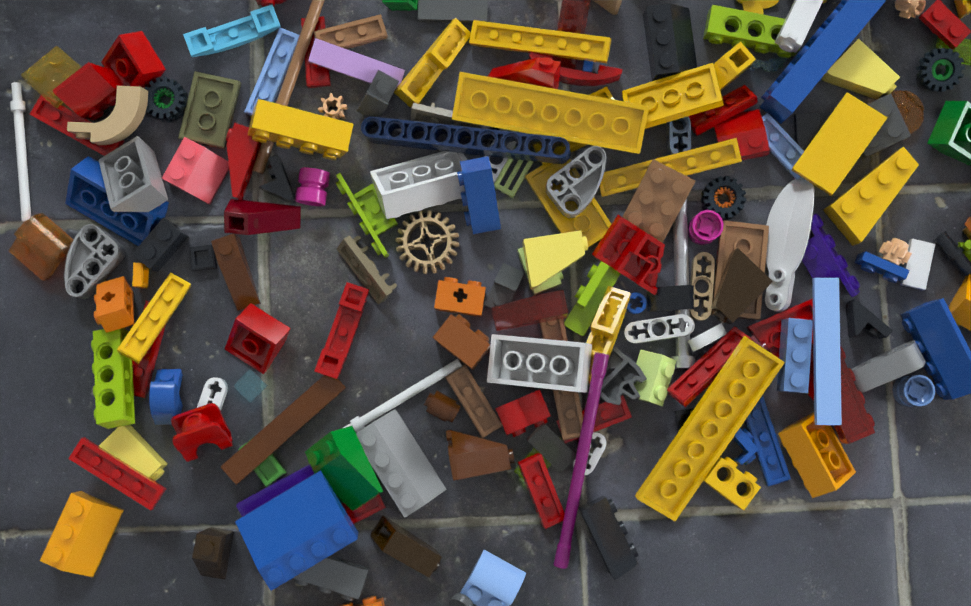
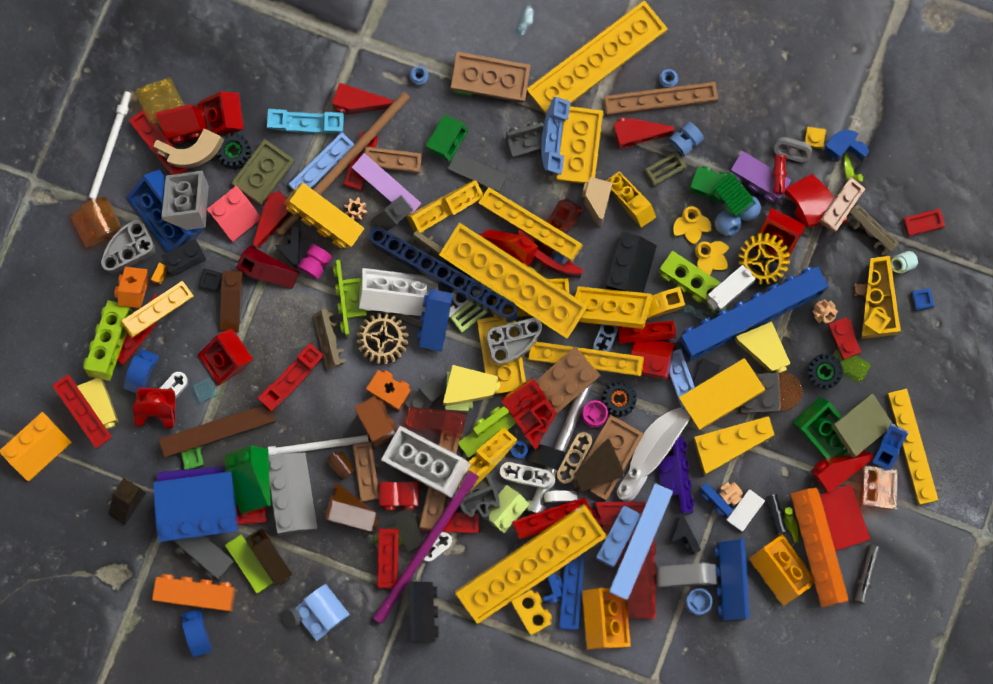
camera: 20 degrees right, 5 degrees down
none -> lime tile [225,534,274,594]

